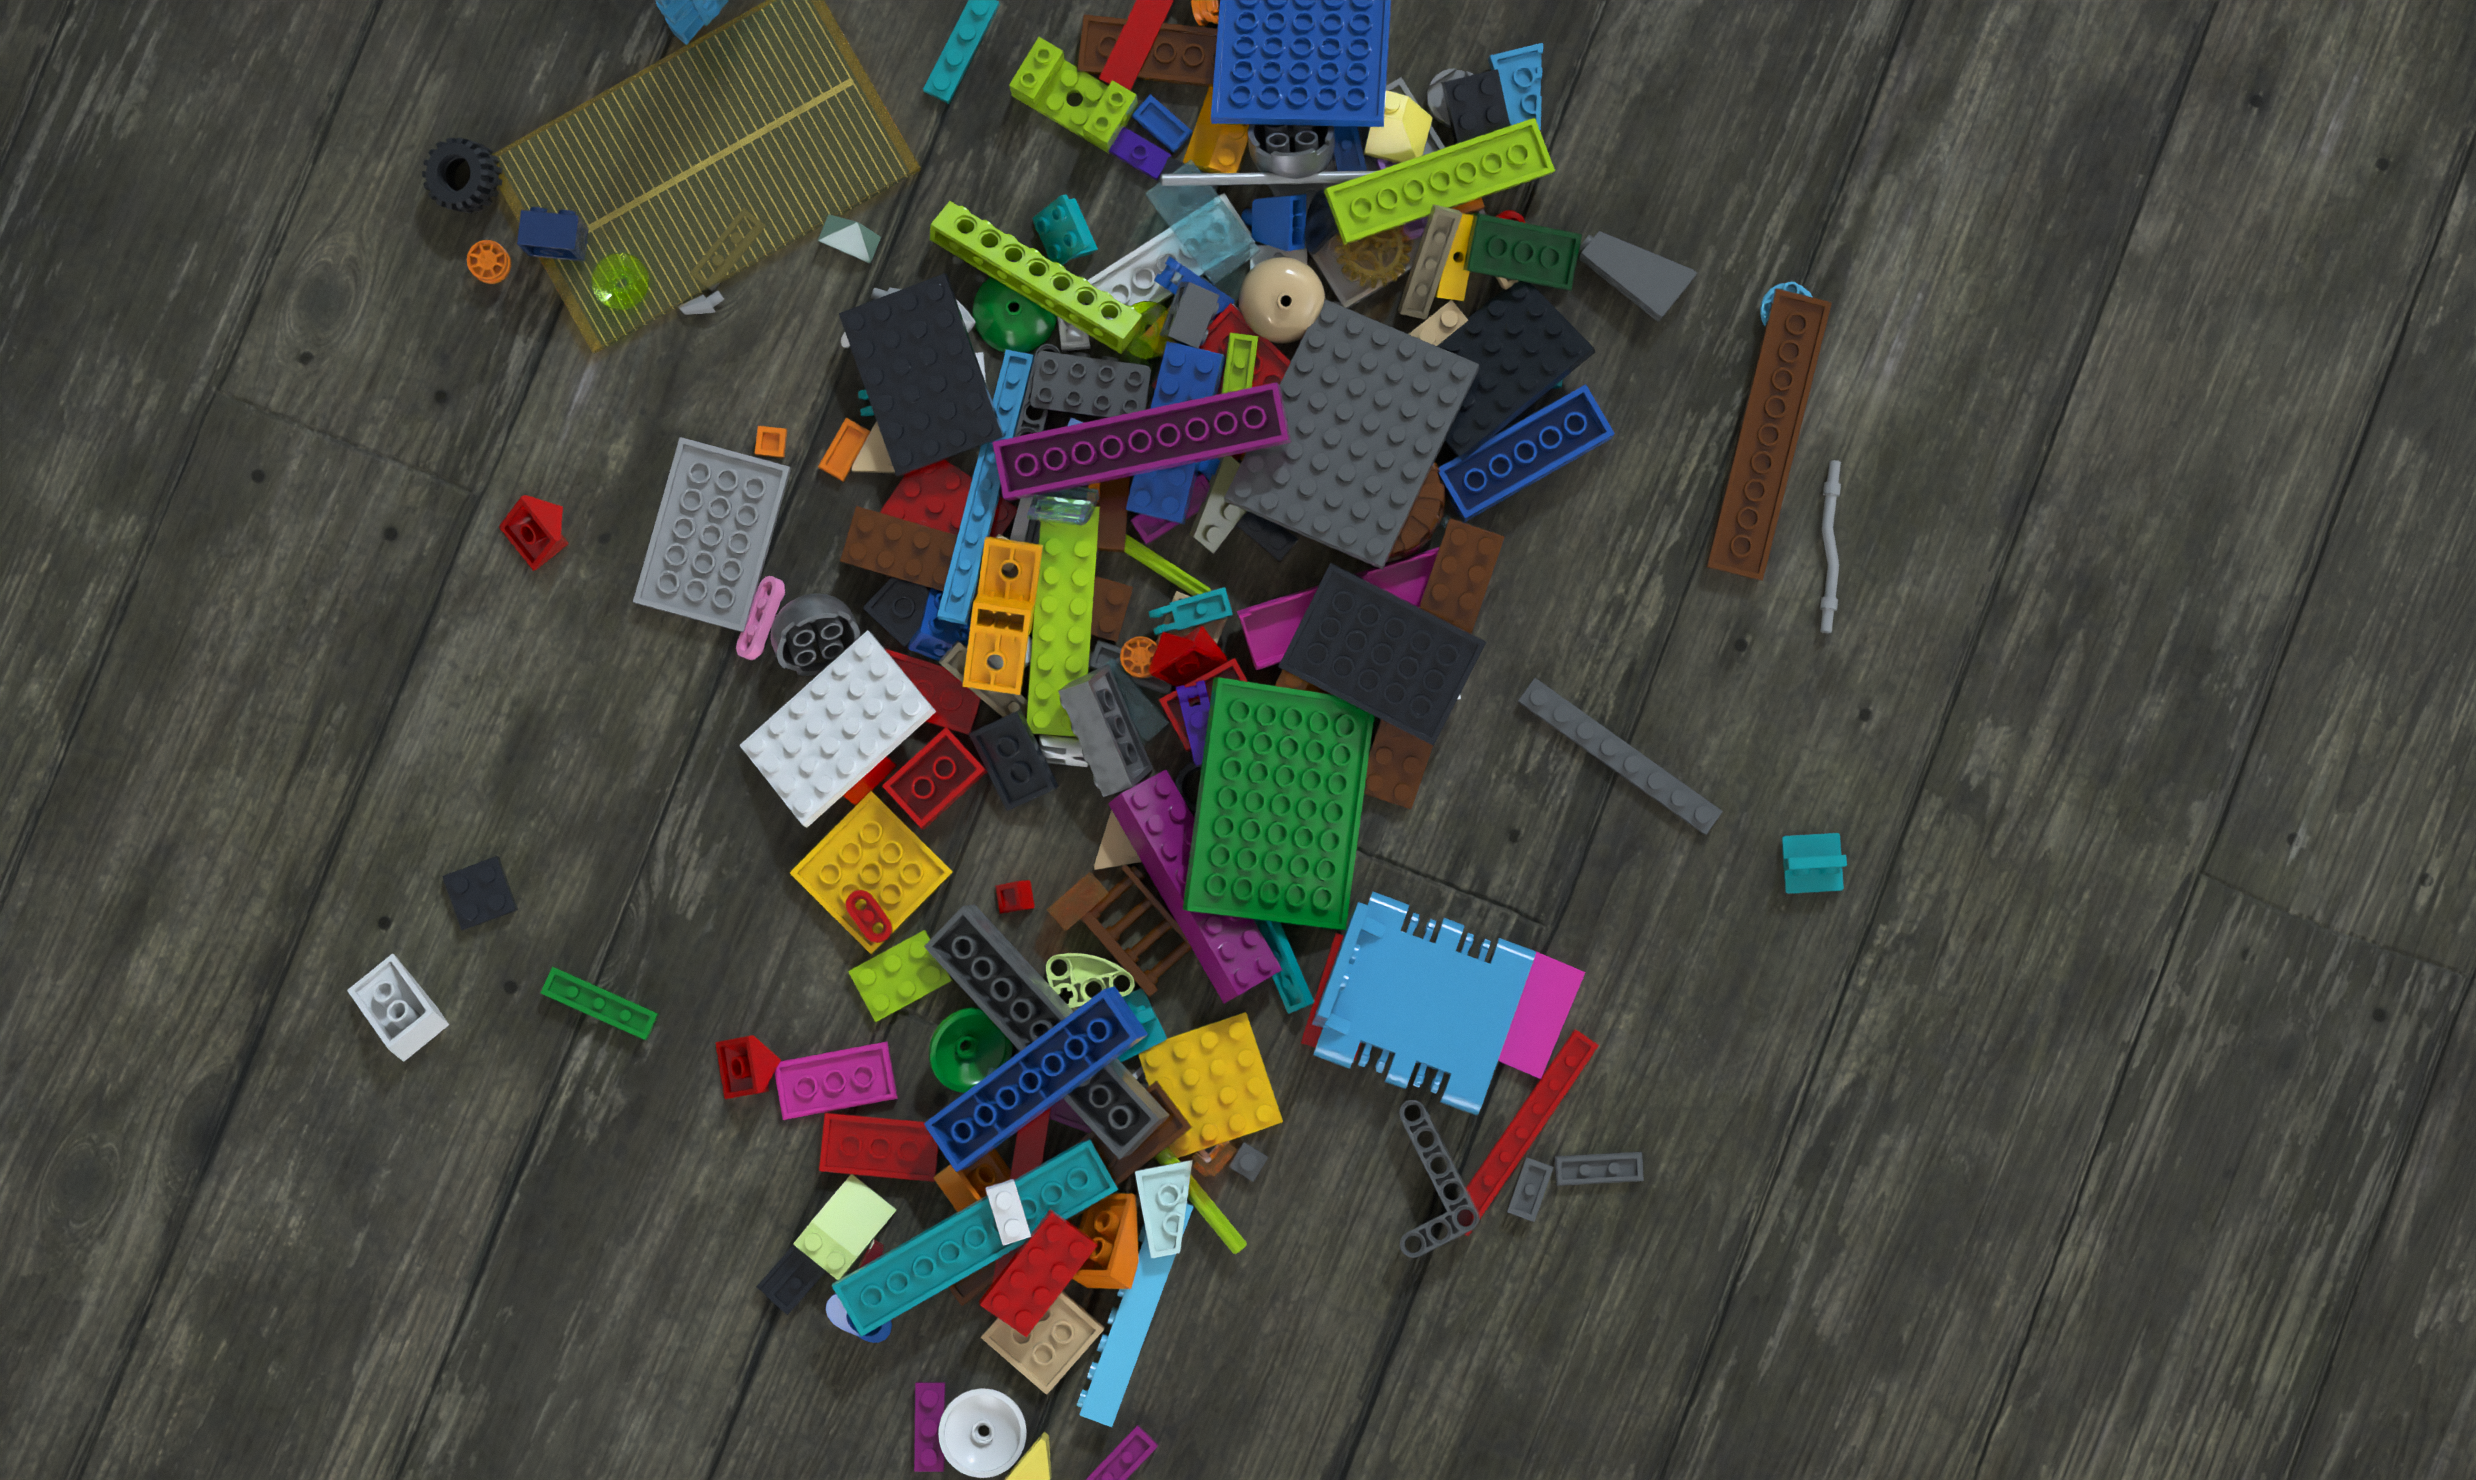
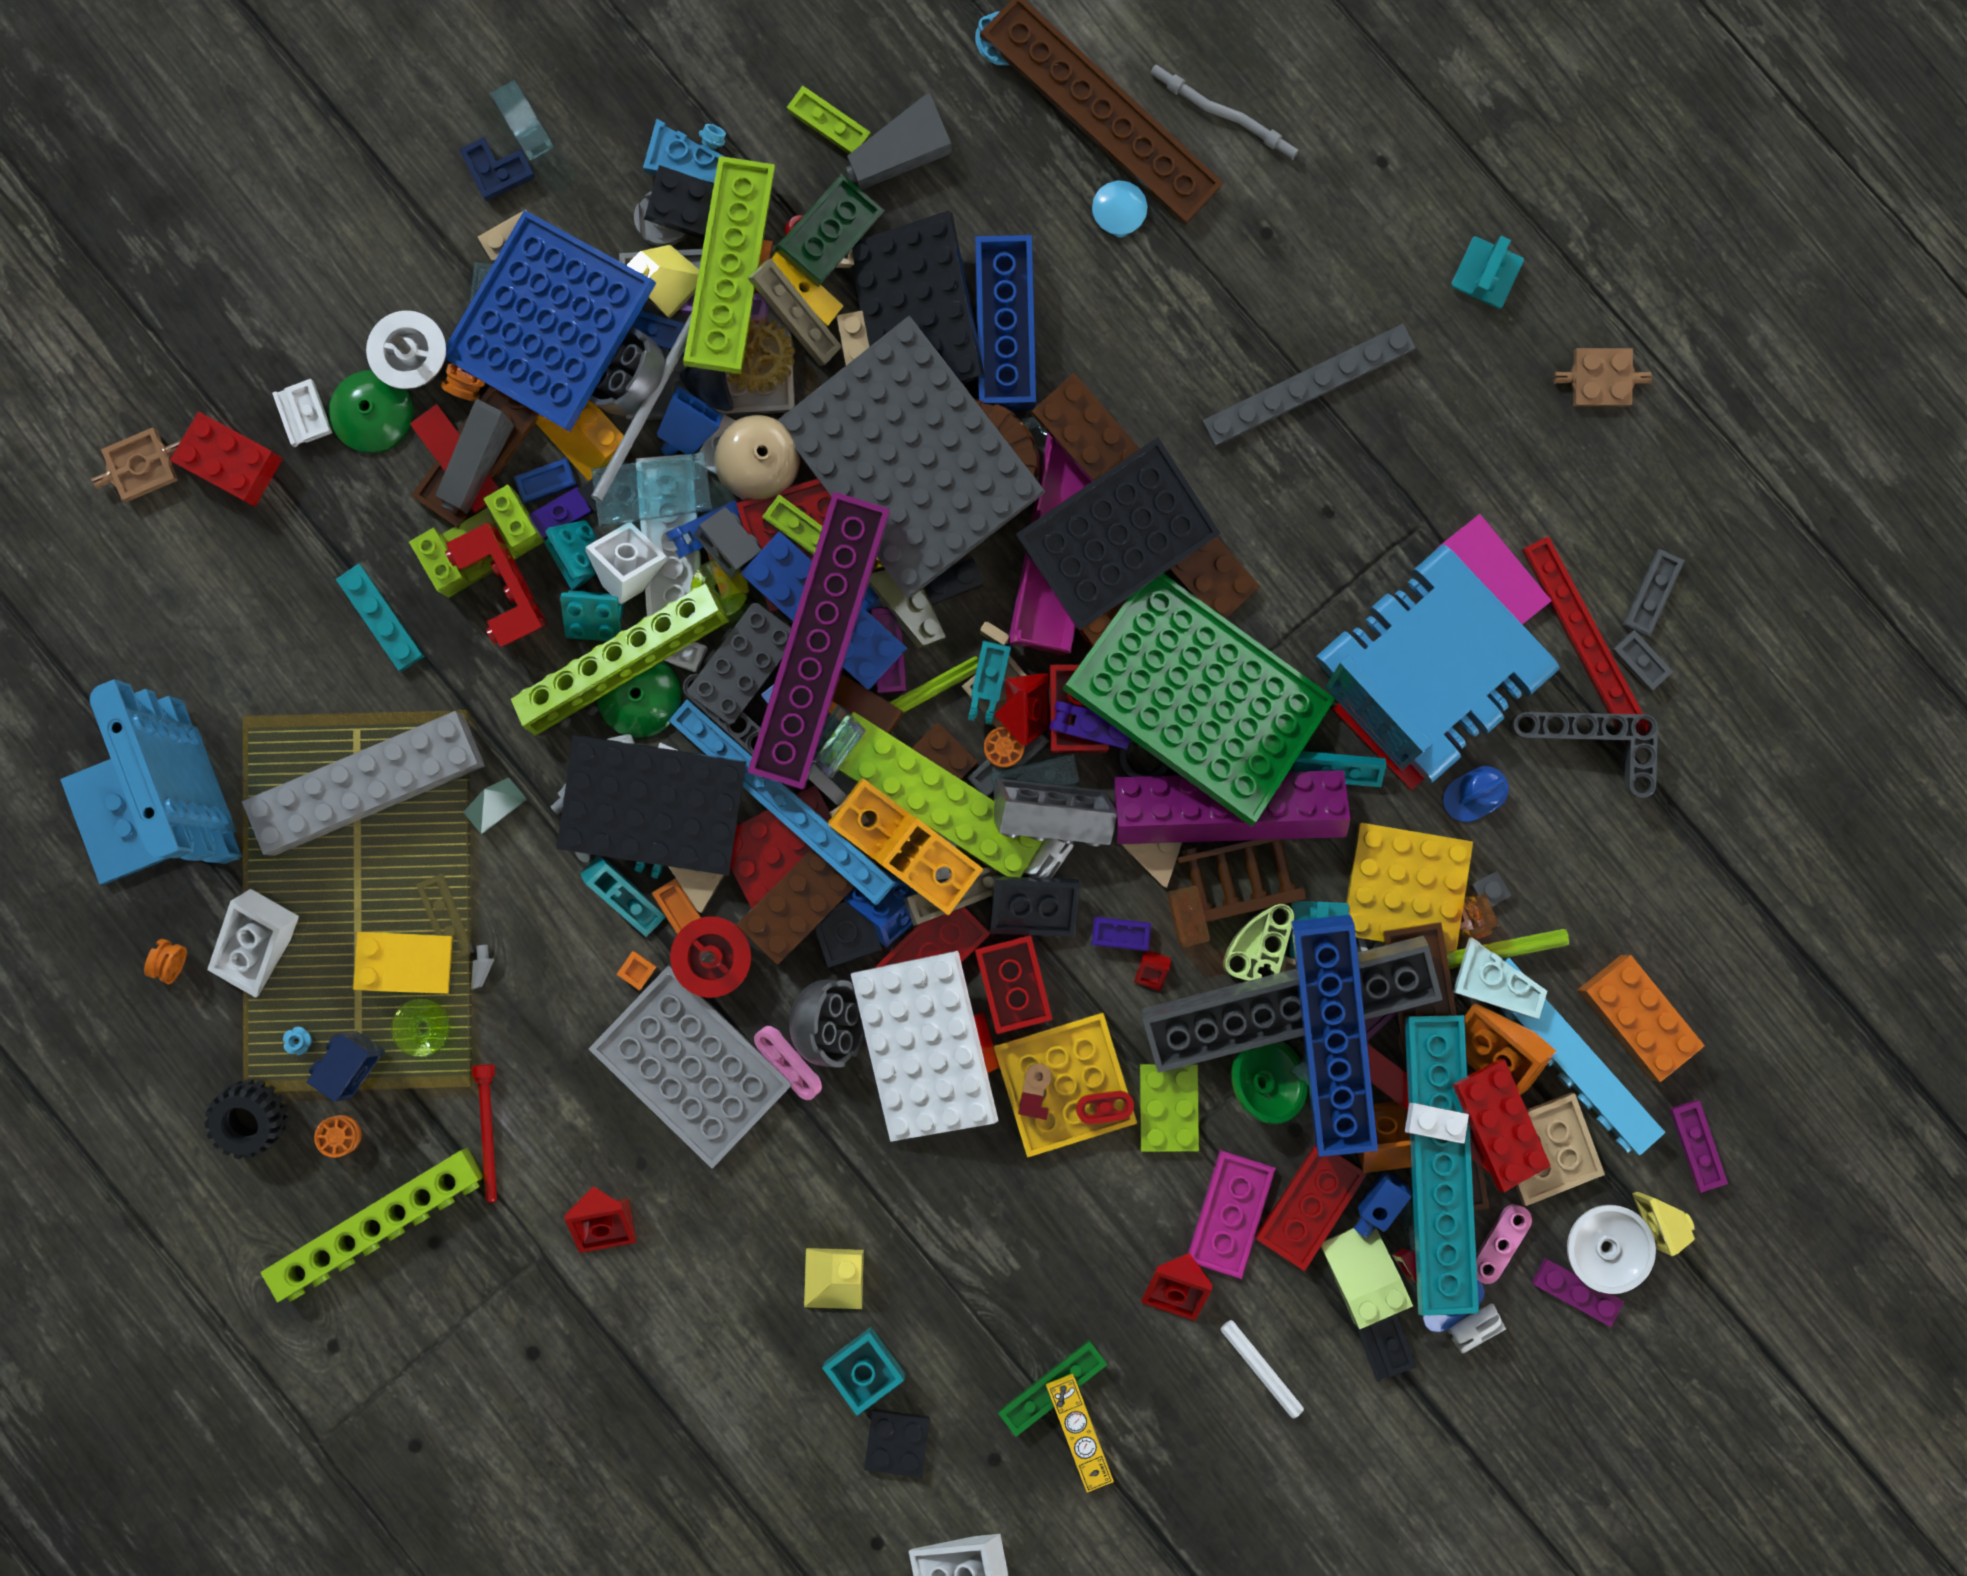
camera: 60 degrees left, 0 degrees up
none -> orange wheel [144,939,187,984]
none -> white slope [207,889,299,998]
none -> light grey brick [242,711,485,856]
none -> lime brick [260,1148,484,1303]
none -> medium azure plate [283,1027,311,1055]
none -> yellow slope [353,932,453,994]
none -> dark grey slope [435,399,515,514]
none -> red plate [445,523,548,647]
none -> red piece [471,1064,497,1203]
none -> teal bracket [544,520,598,590]
none -> teal slope [579,855,666,937]
none -> white slope [585,522,667,604]
none -> red piece [670,917,751,998]
none -> medium azure plate [699,124,726,149]
none -> lime plate [787,86,871,154]
none -> light yellow slope [804,1248,864,1309]
none -> teal brick [822,1327,905,1416]
none -> tan tile [980,622,1009,646]
none -> leg [1018,1063,1051,1120]
none -> tile [1046,1374,1114,1493]
none -> dark purple plate [1091,917,1151,951]
none -> medium azure dish [1092,180,1148,237]
none -> white axle [1221,1320,1304,1419]
none -> blue torso [1354,1170,1412,1238]
none -> blue piece [1443,766,1509,822]
none -> white arm [1448,1303,1506,1353]
none -> bright pink plate [1476,1204,1532,1284]
none -> medium nougat plate [1553,348,1652,407]
none -> orange brick [1577,955,1705,1082]

